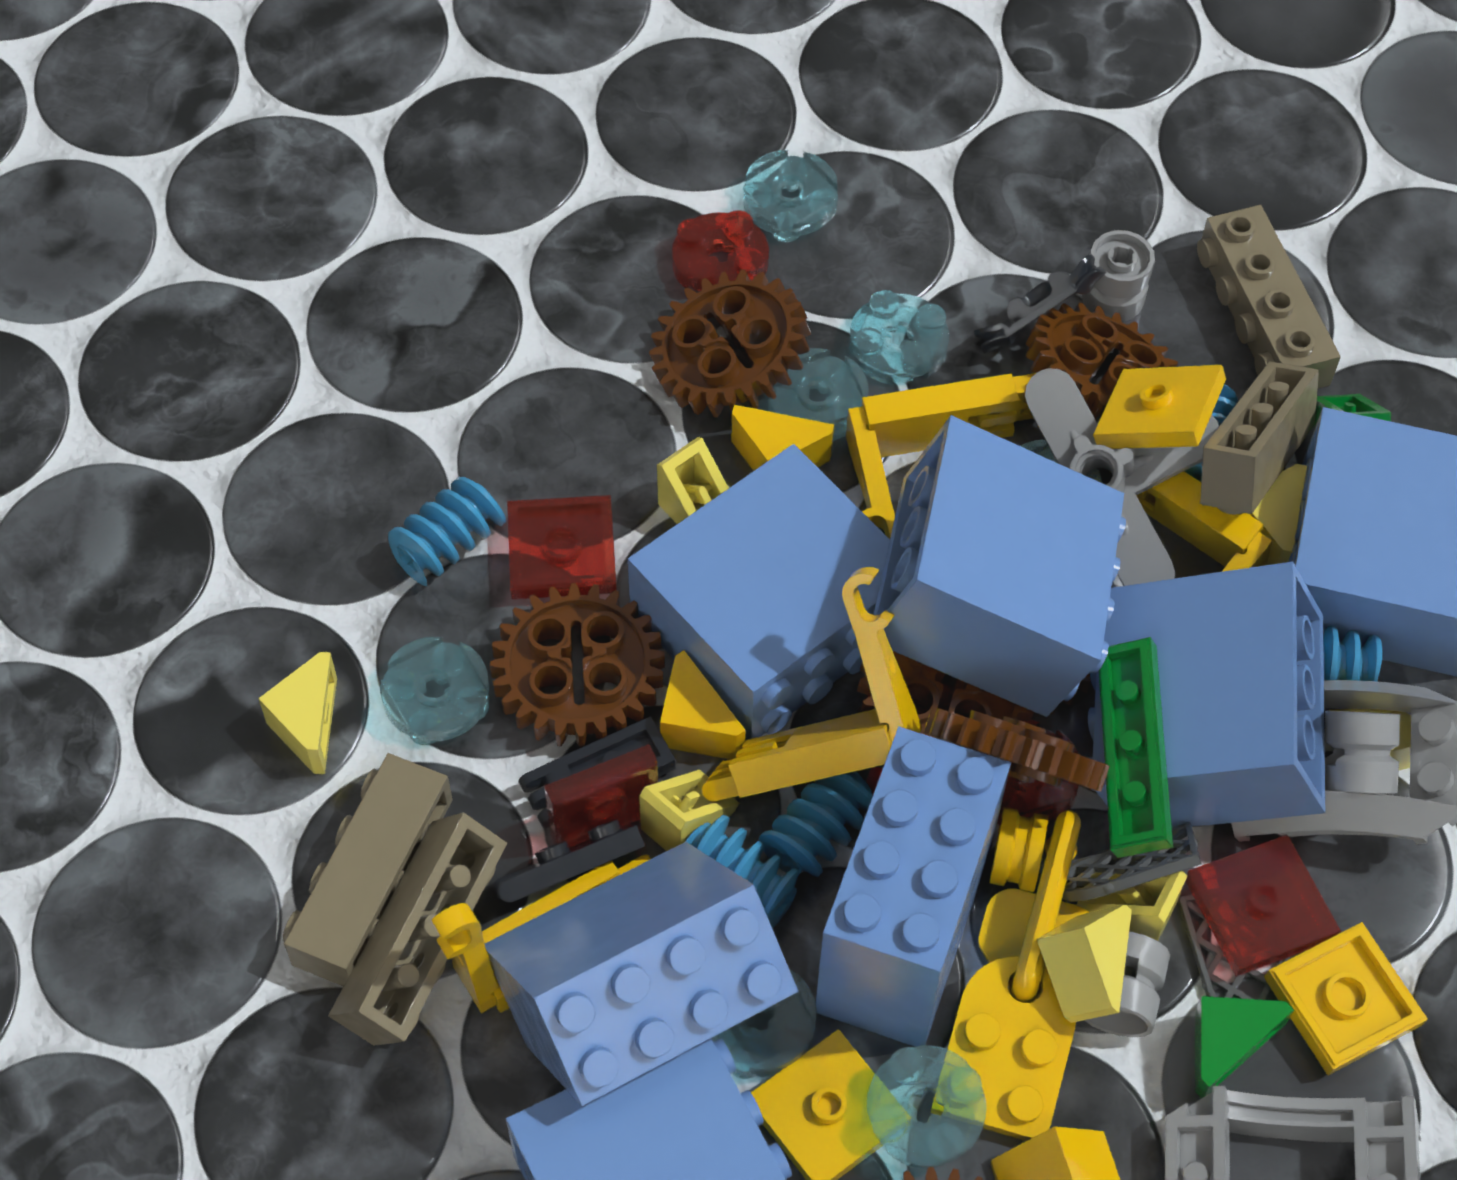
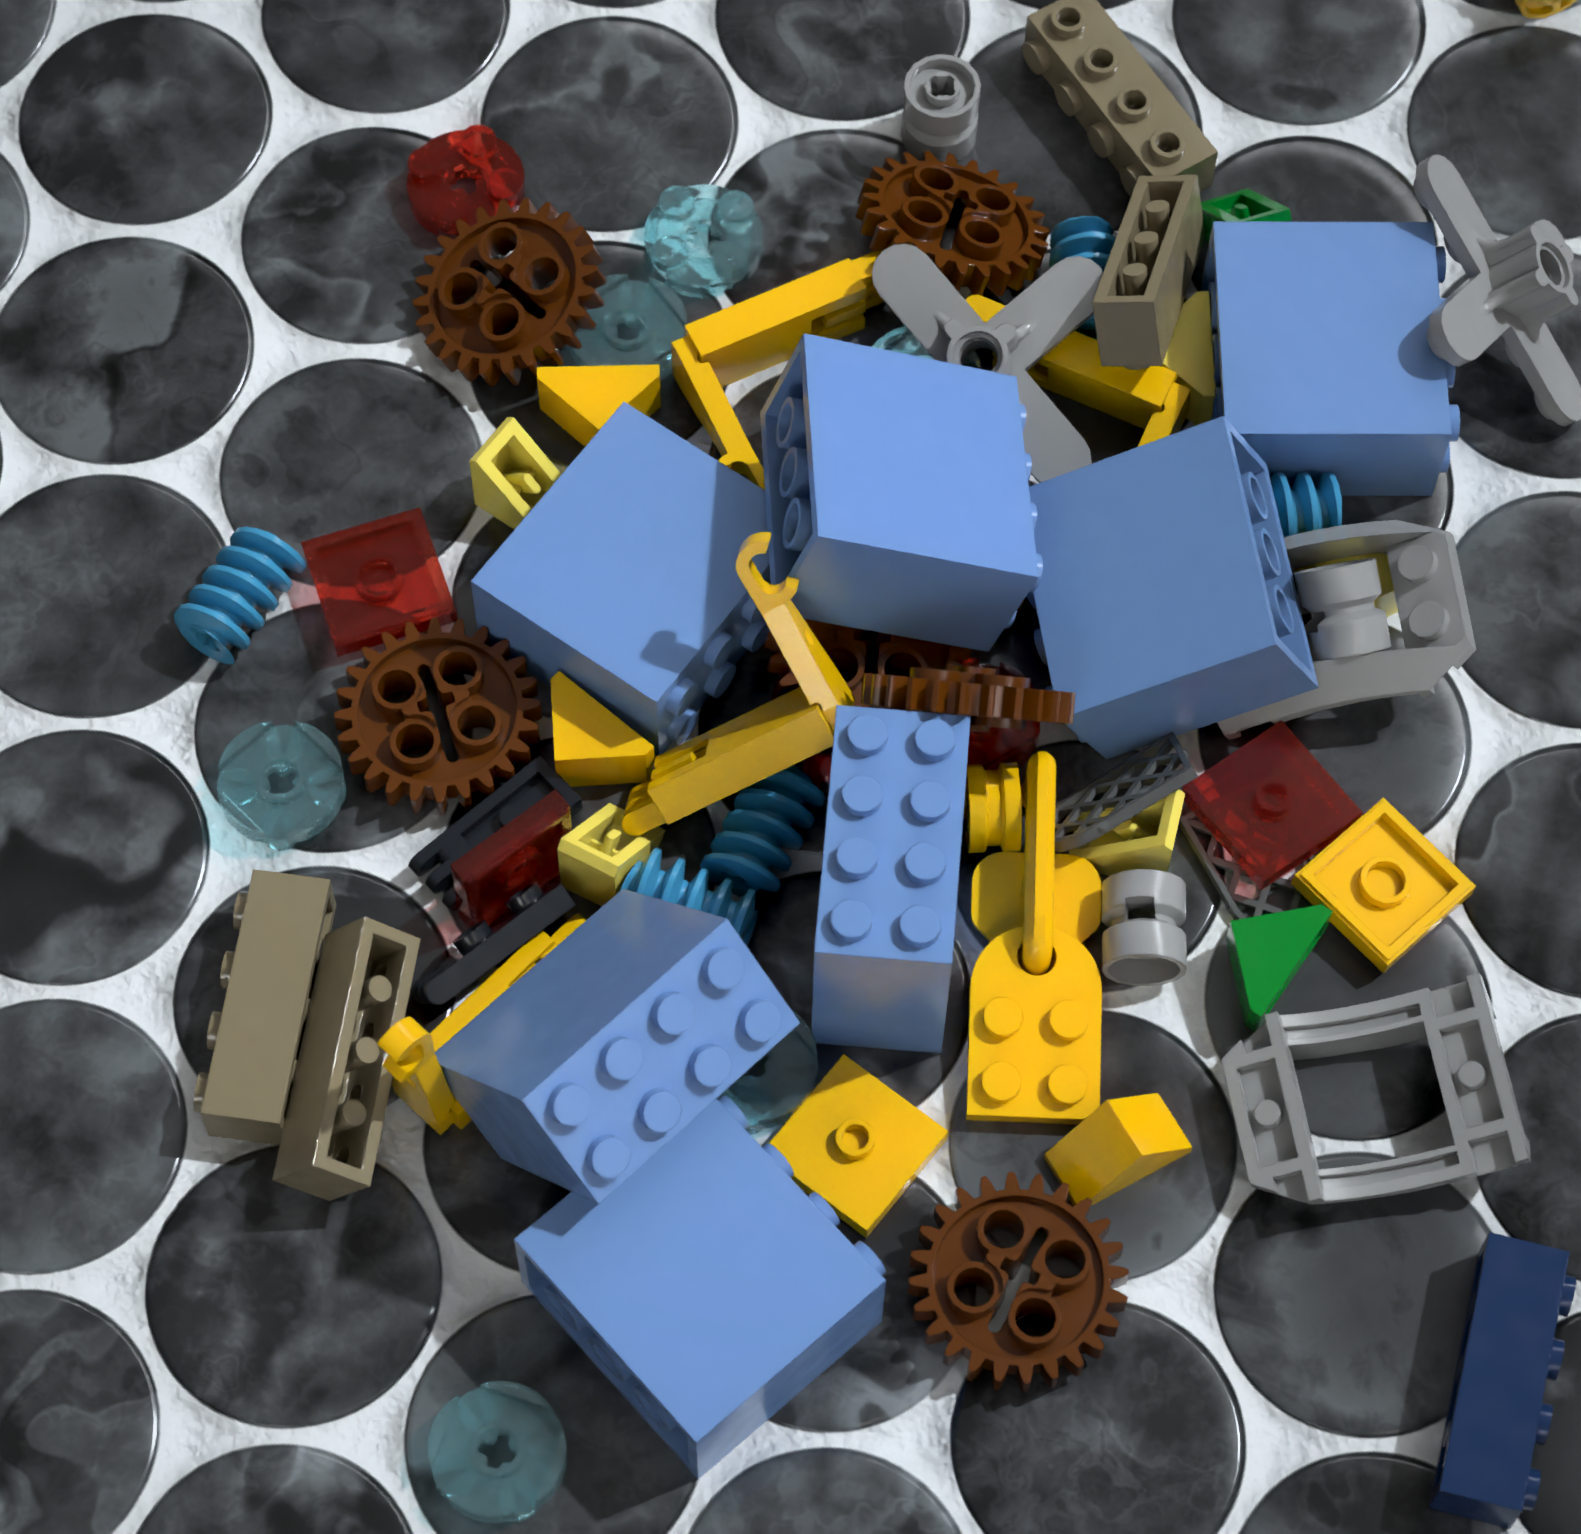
camera: 15 degrees left, 5 degrees up
light yellow slope [258,652,337,774] -> none
clear light blue plate [743,150,838,242] -> none
clear light blue plate [867,1045,986,1169] -> none
black piece [973,254,1107,354] -> none
light yellow slope [1037,904,1132,1023] -> none
yellow plate [1093,365,1226,449] -> none
green tile [1098,637,1173,858] -> none

